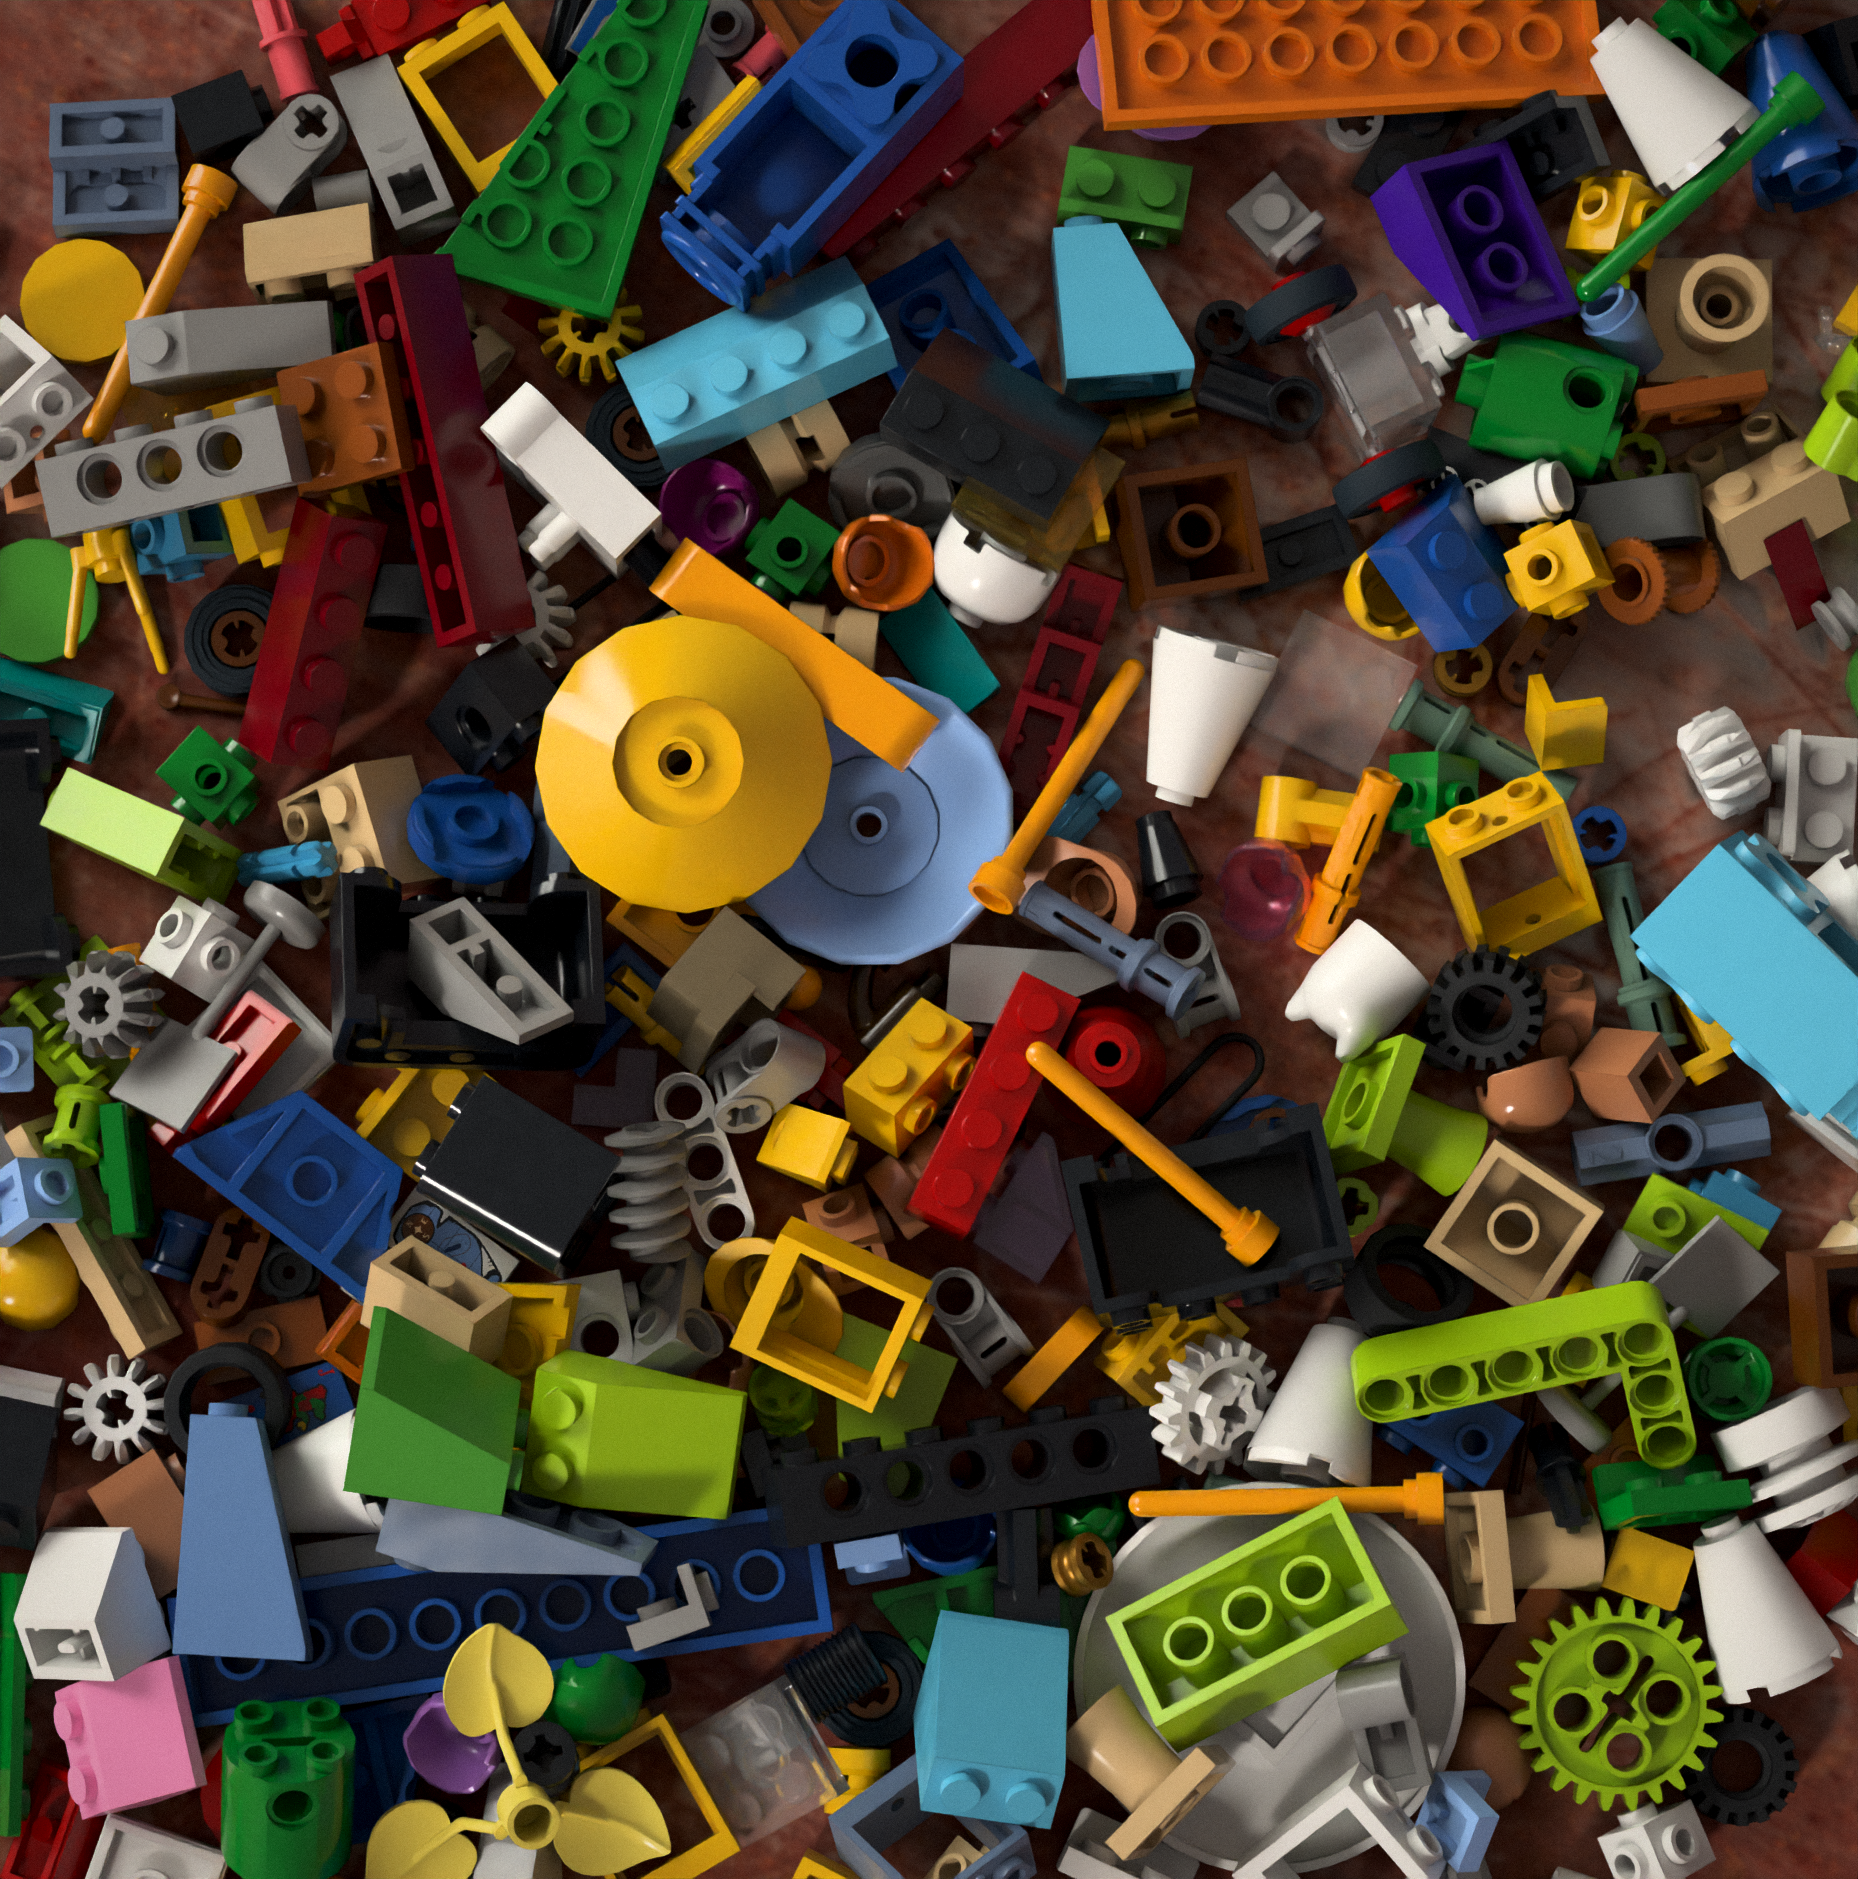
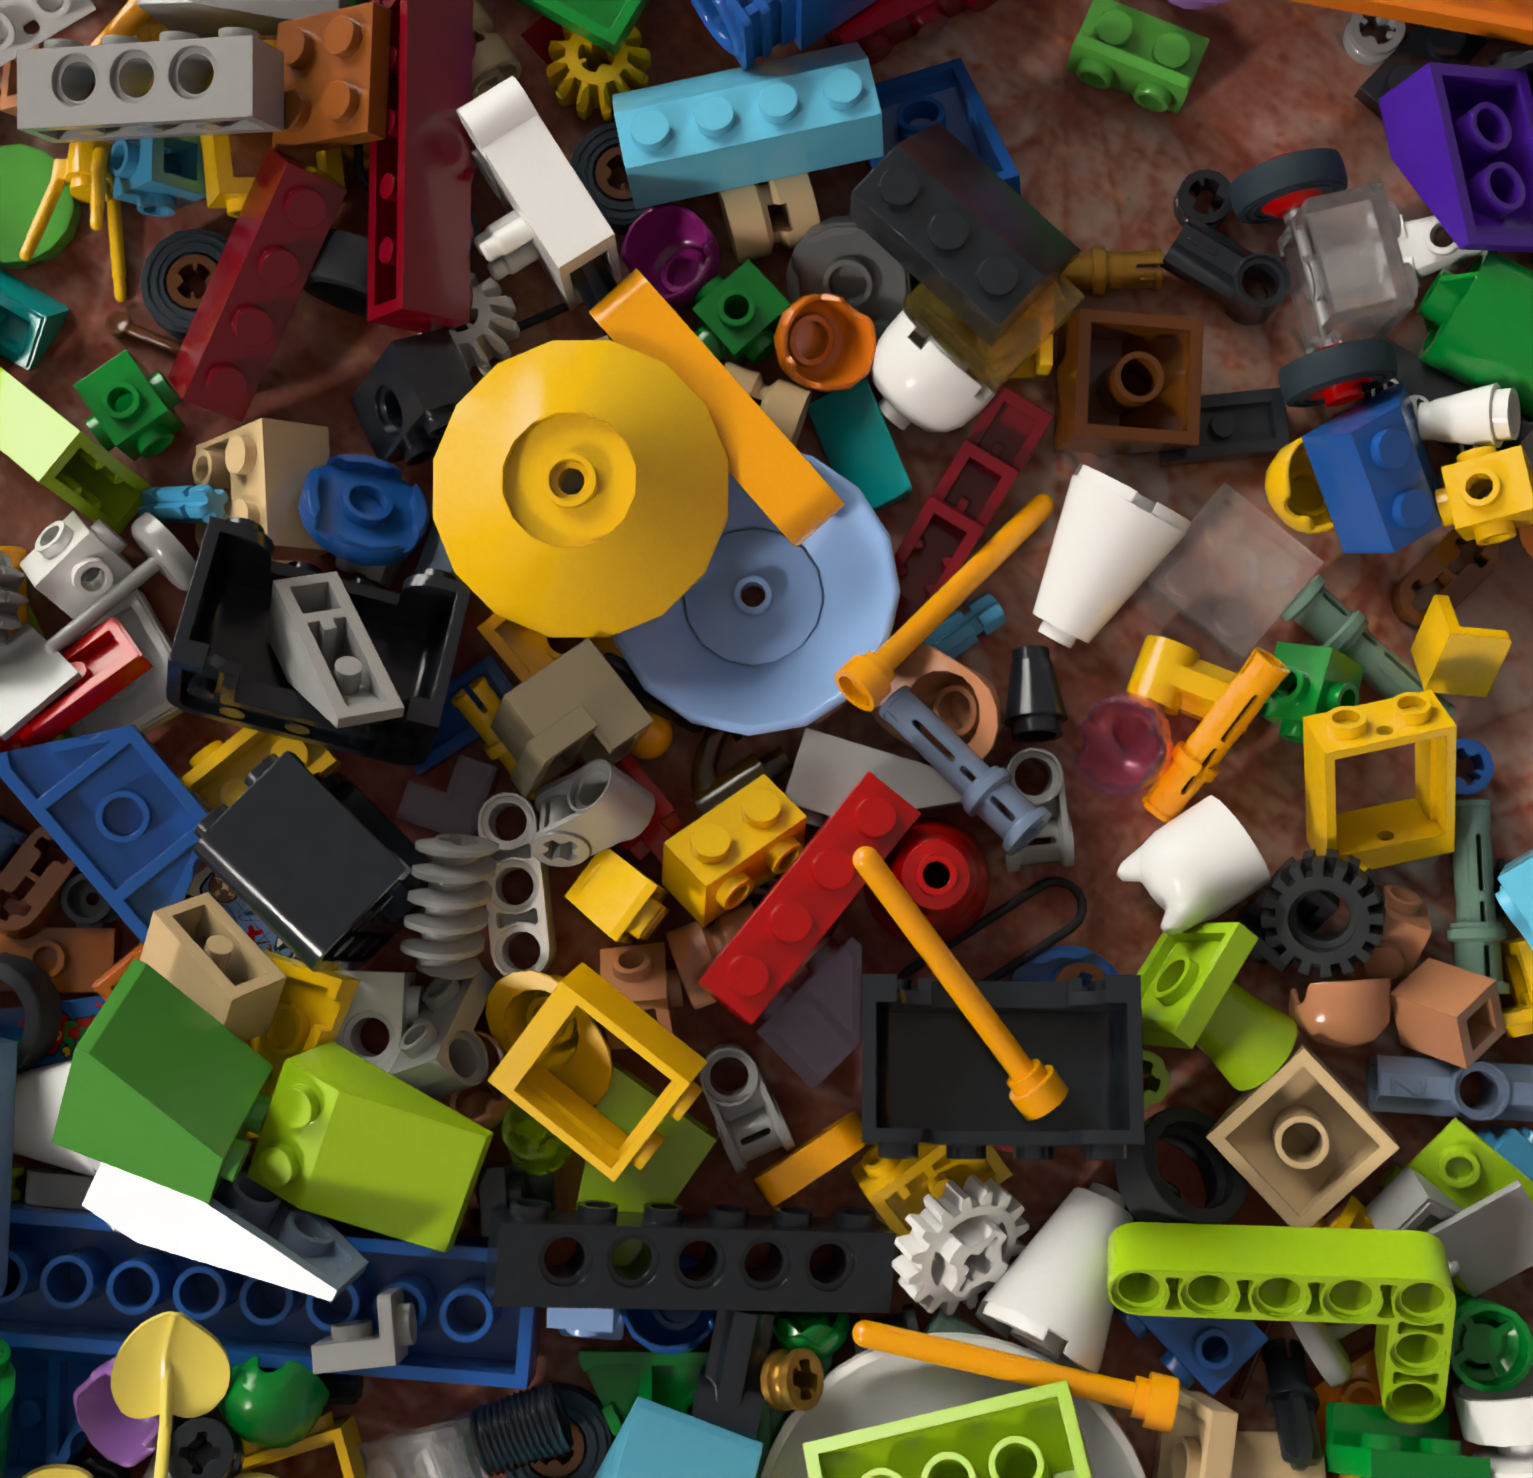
camera: 20 degrees right, 0 degrees up
medium azure slope [1050,216,1195,404] -> none
light grey bracket [1225,171,1326,273] -> none
pearl gold bush [1433,643,1493,698] -> none

